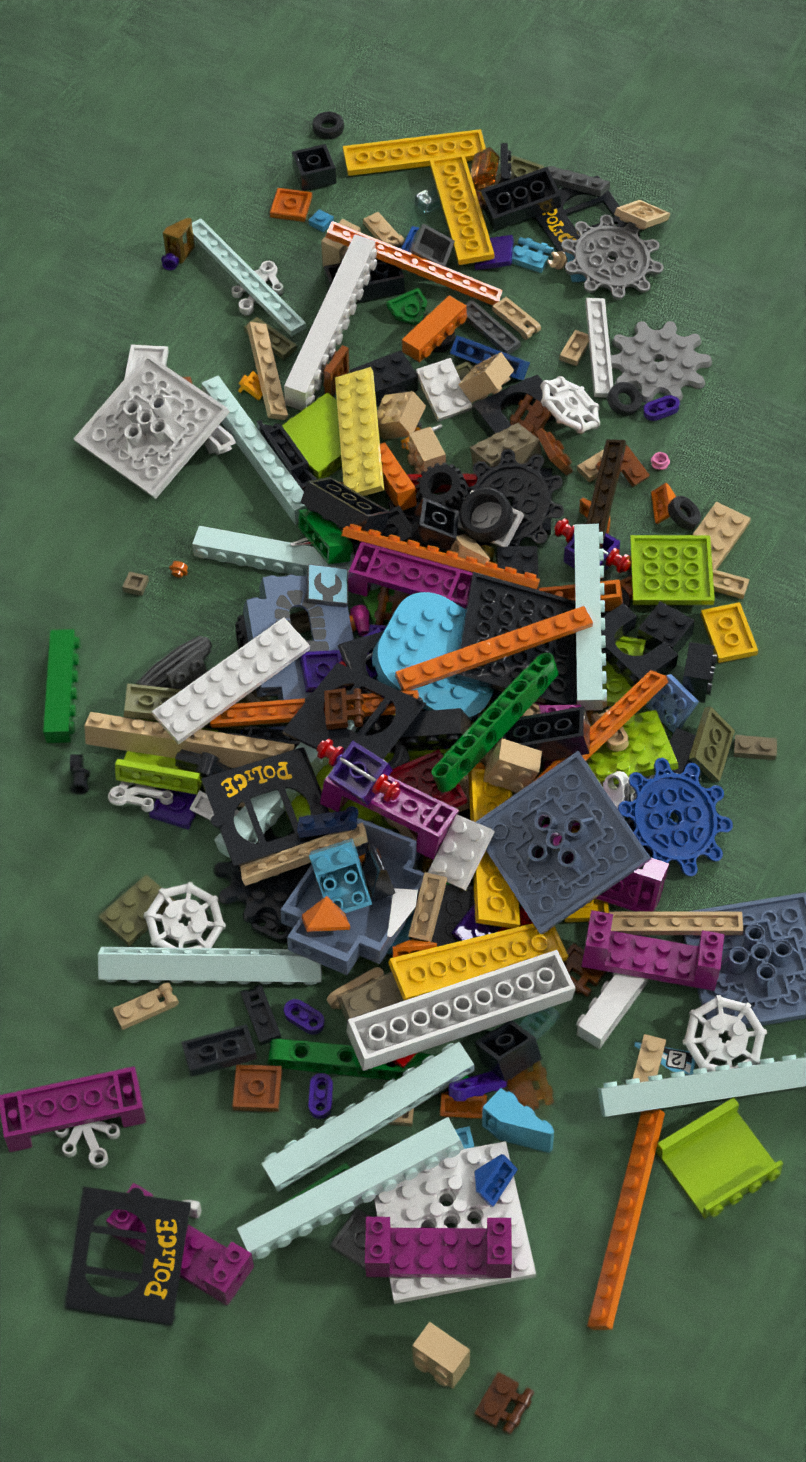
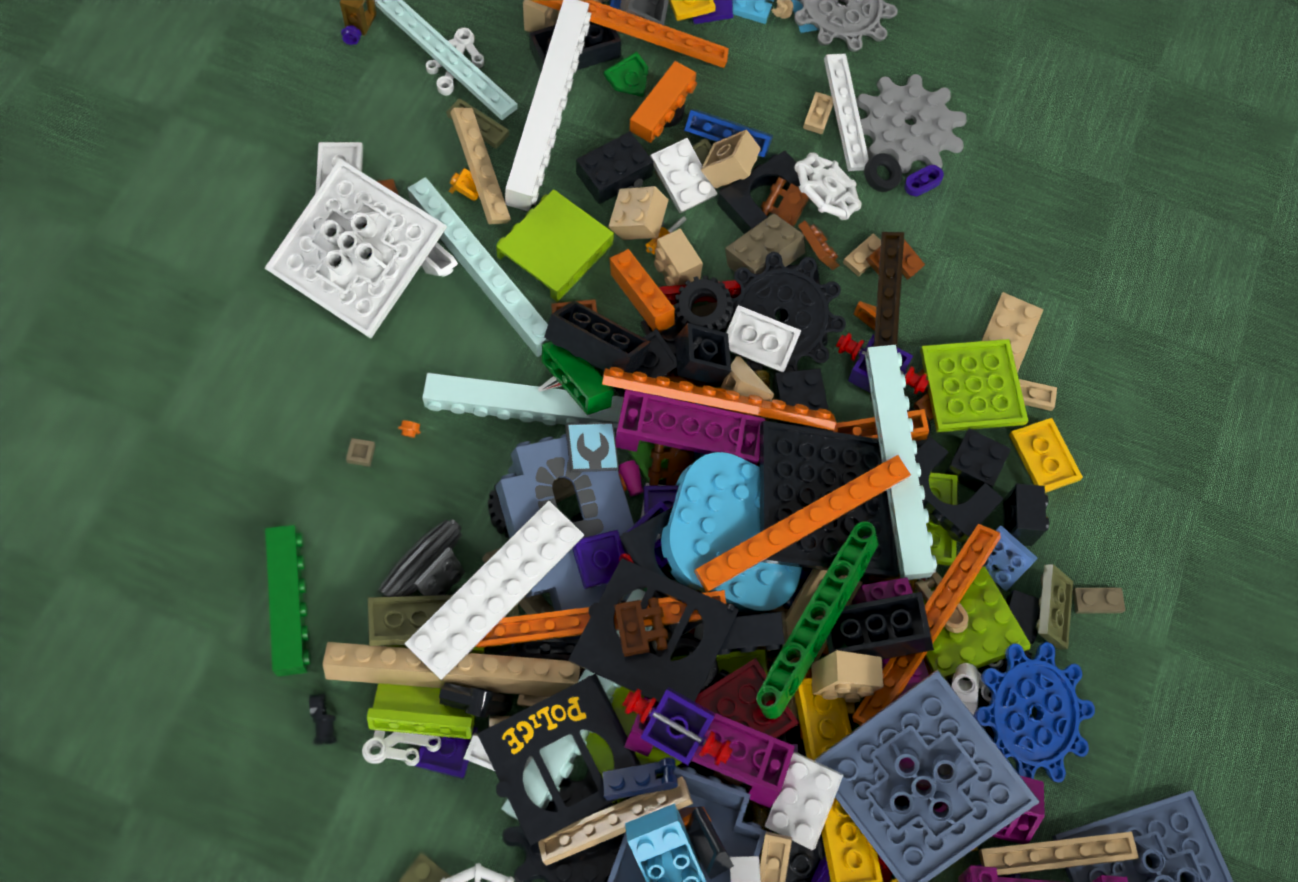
camera: 15 degrees left, 10 degrees up
black wedge [257,420,317,492] -> none
dark orange plate [323,345,349,396] -> none
light yellow plate [335,367,384,496] -> none
black tyre [459,488,513,543] -> none
dark grey plate [465,300,521,354] -> none
tan plate [492,297,541,340] -> none
bright pink plate [651,452,670,470] -> none
orange slope [651,483,681,524] -> none
black tyre [668,496,701,530] -> none

